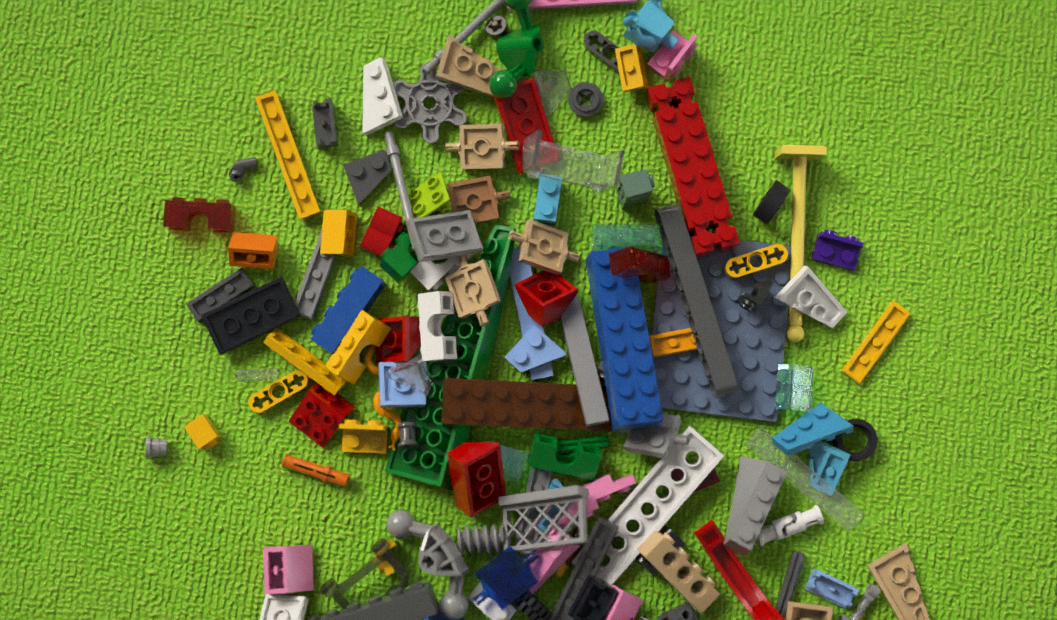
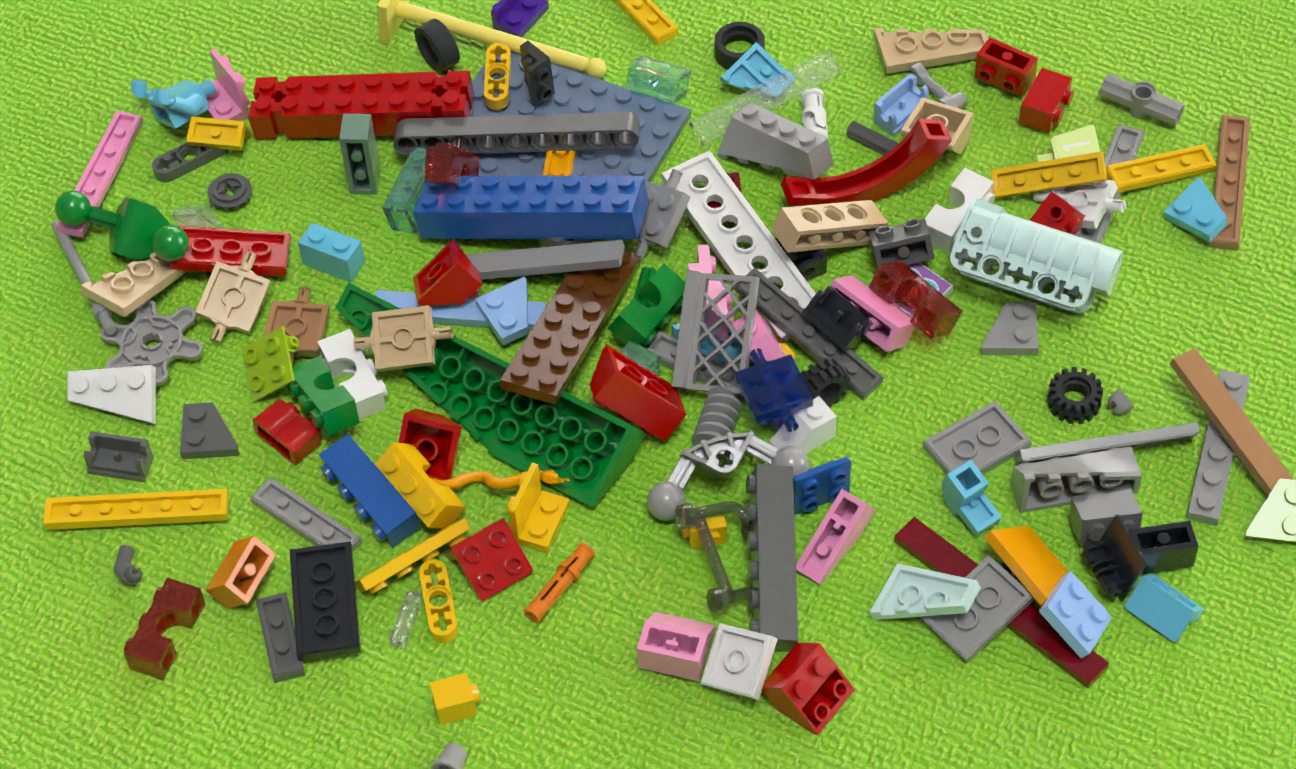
camera: 65 degrees left, 30 degrees down
yellow panel [320,210,358,257] -> none
light blue plate [378,362,426,408] -> none
light grey bar [384,131,415,251] -> none
clear slope [386,352,432,395] -> none
dark grey bush [397,422,418,449] -> none
light grey tile [406,210,483,263] -> none
white arch [418,291,457,361] -> none
dark brown tile [485,16,508,39] -> none
tan plate [509,219,580,275] -> none
clear windscreen [523,130,624,194] -> none
dark azure wing [772,403,854,456] -> none
white wing [774,266,847,328] -> none

